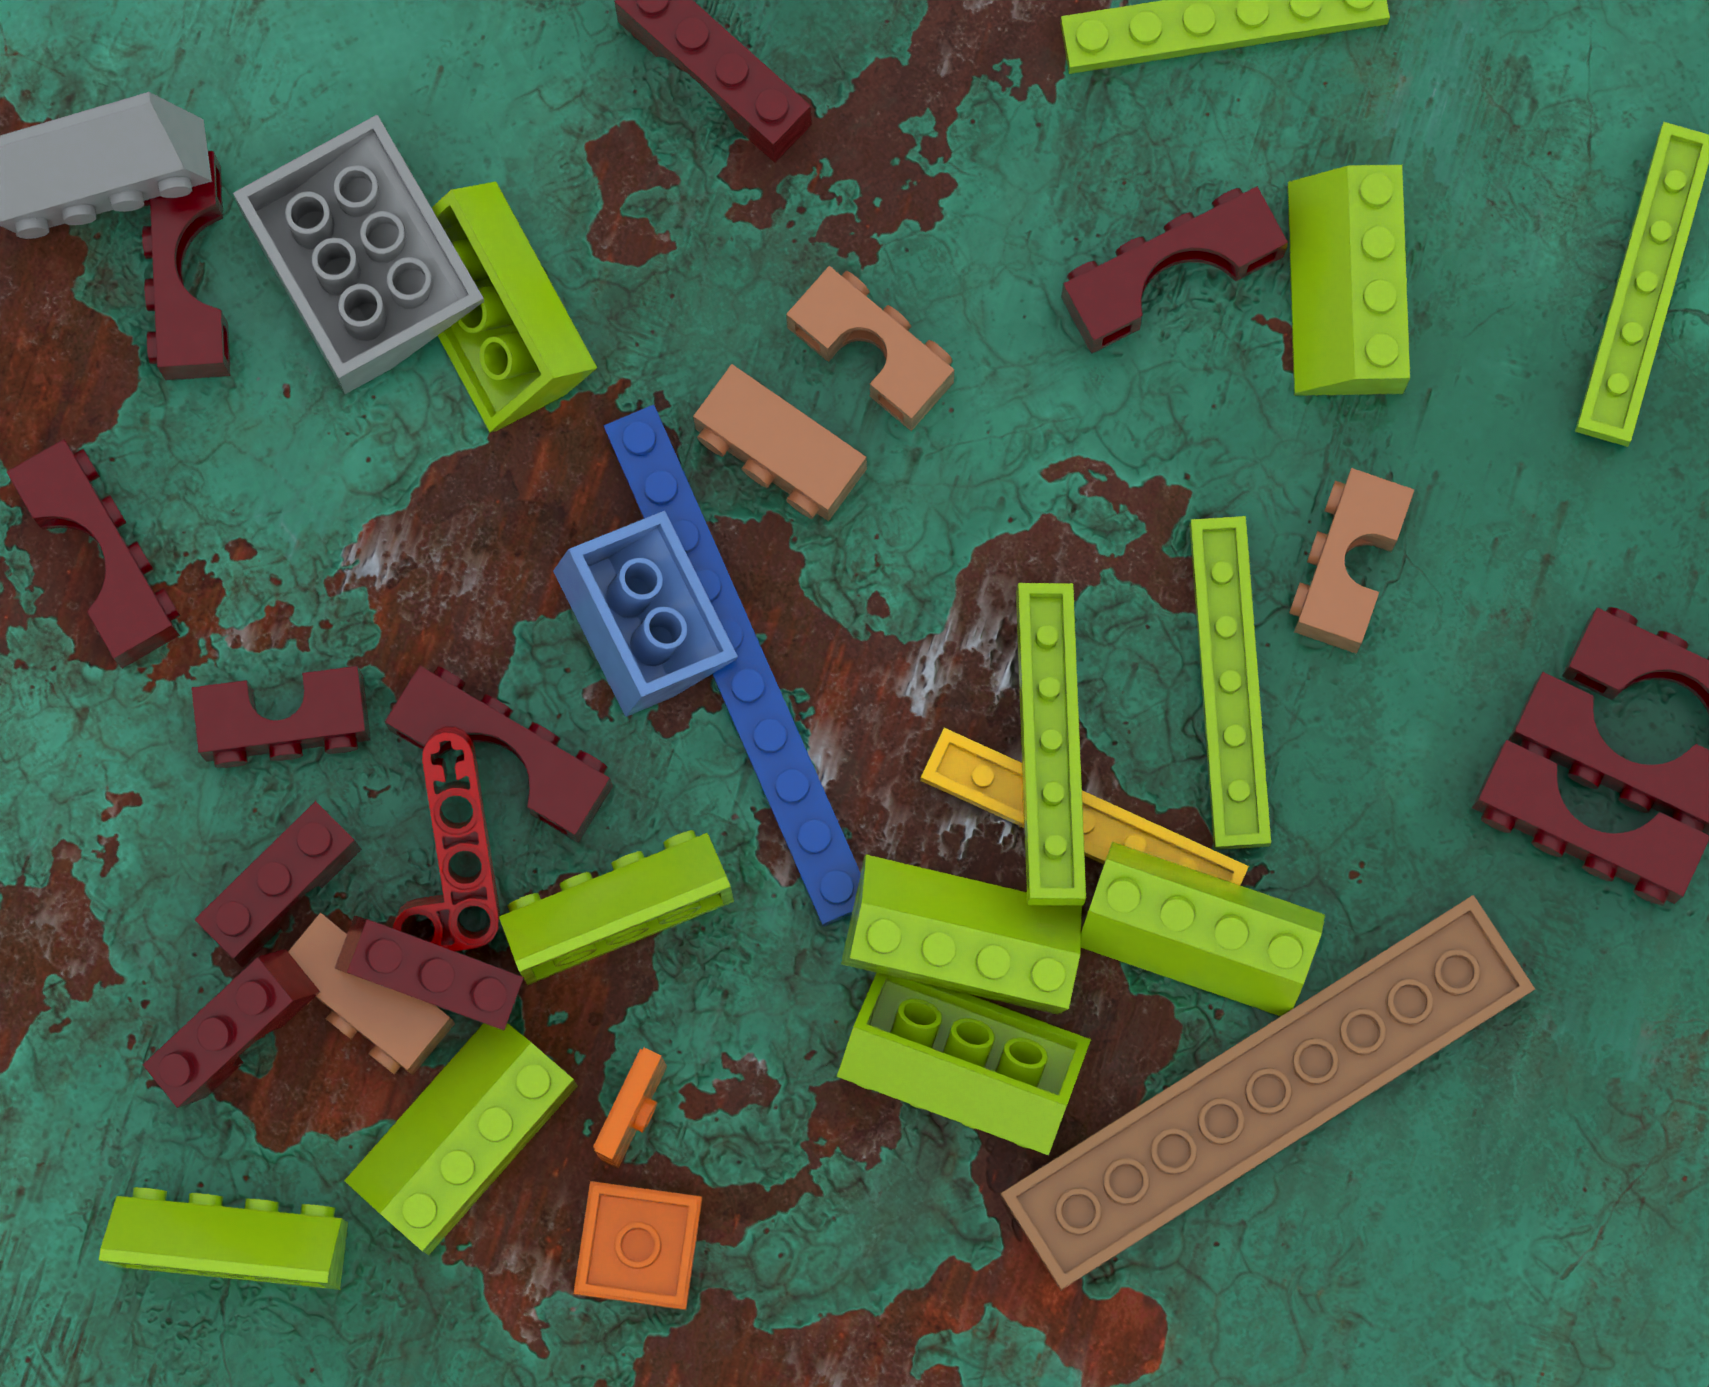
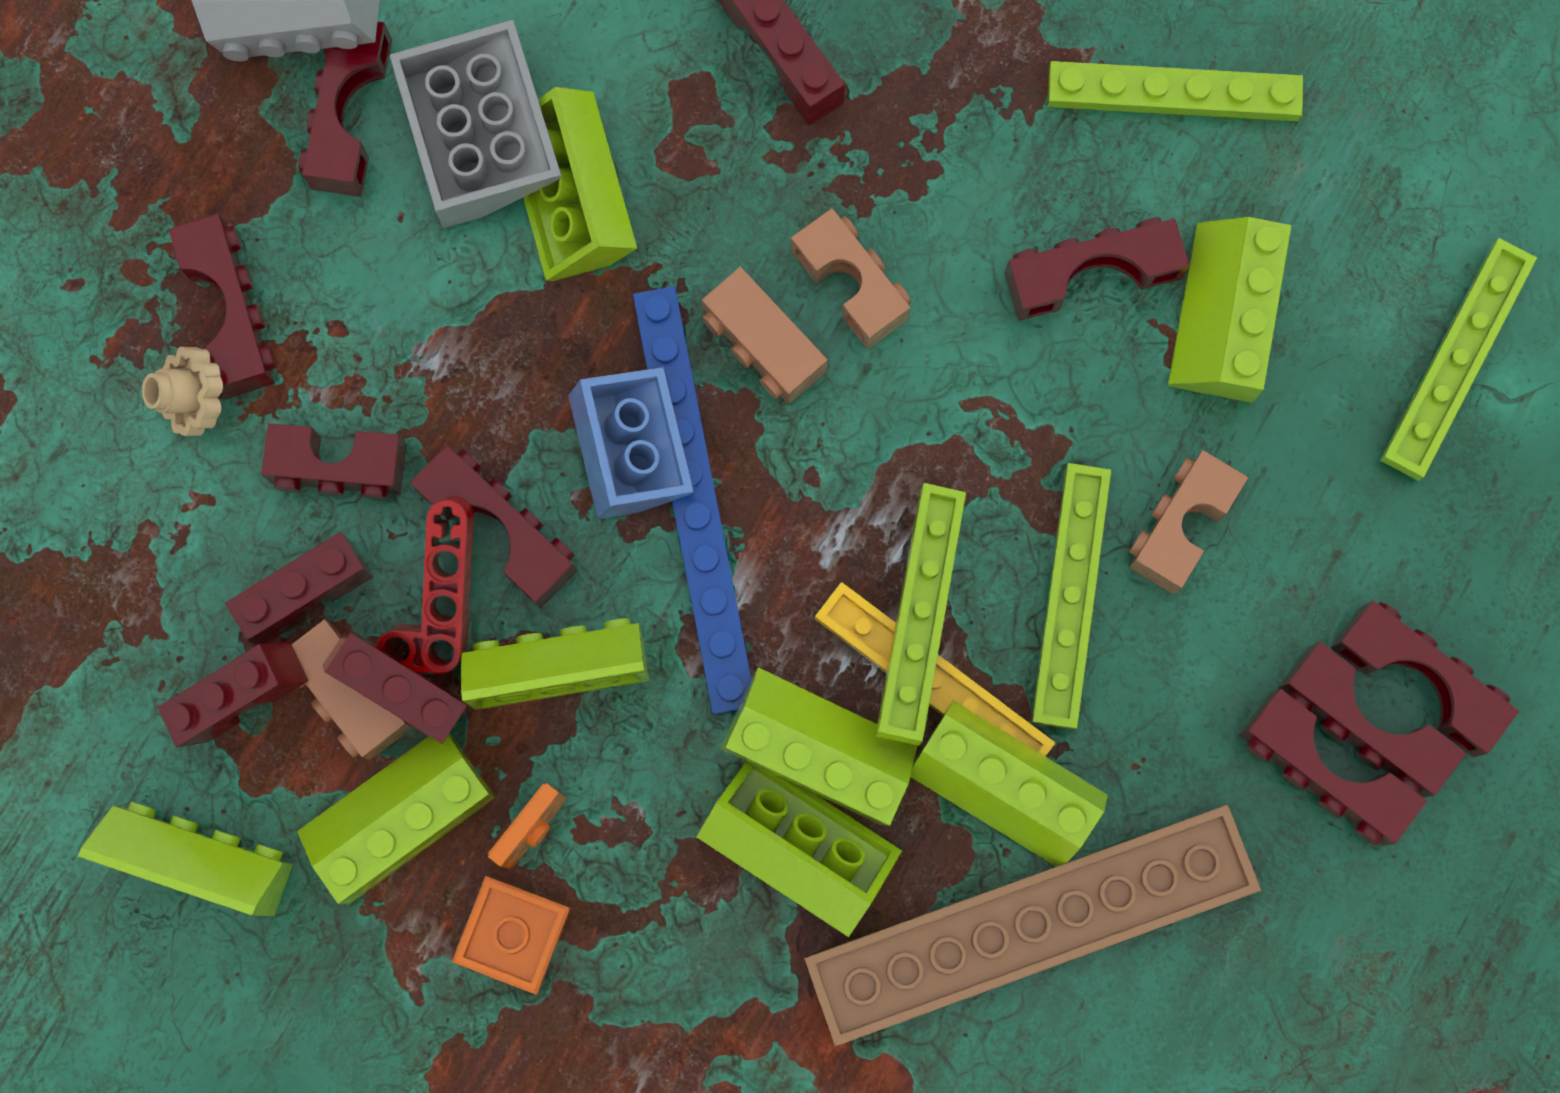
camera: 10 degrees right, 0 degrees up
none -> tan plant [142,347,223,436]

